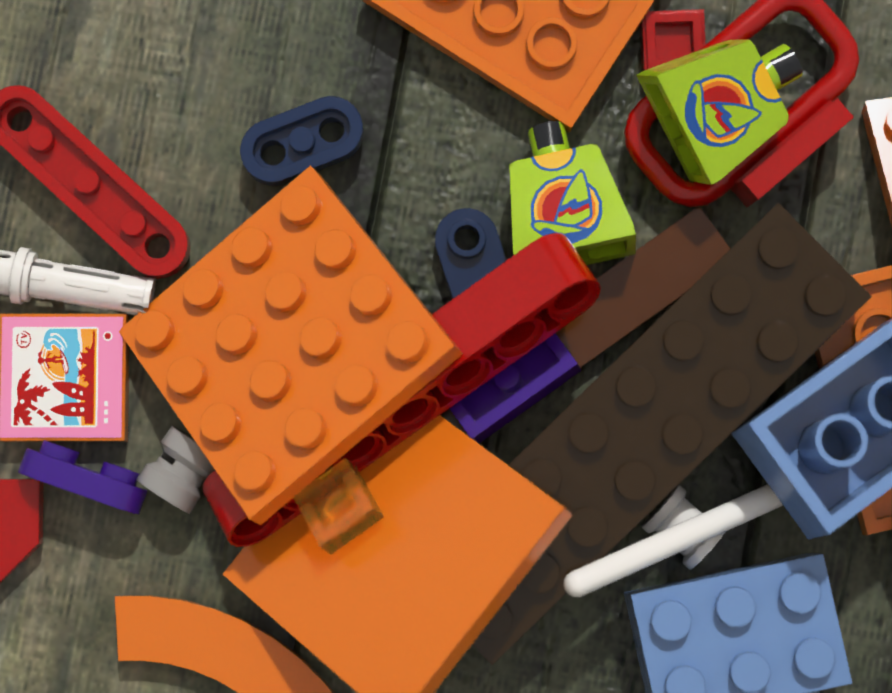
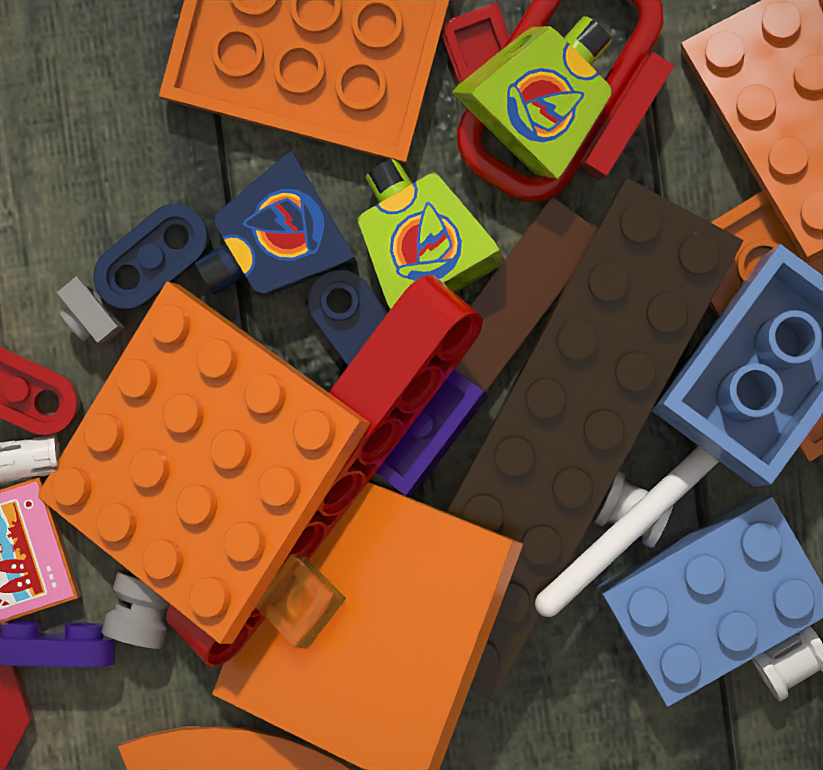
camera: 10 degrees left, 5 degrees up
none -> light grey plate [56,276,126,344]
none -> dark blue torso [194,151,356,298]

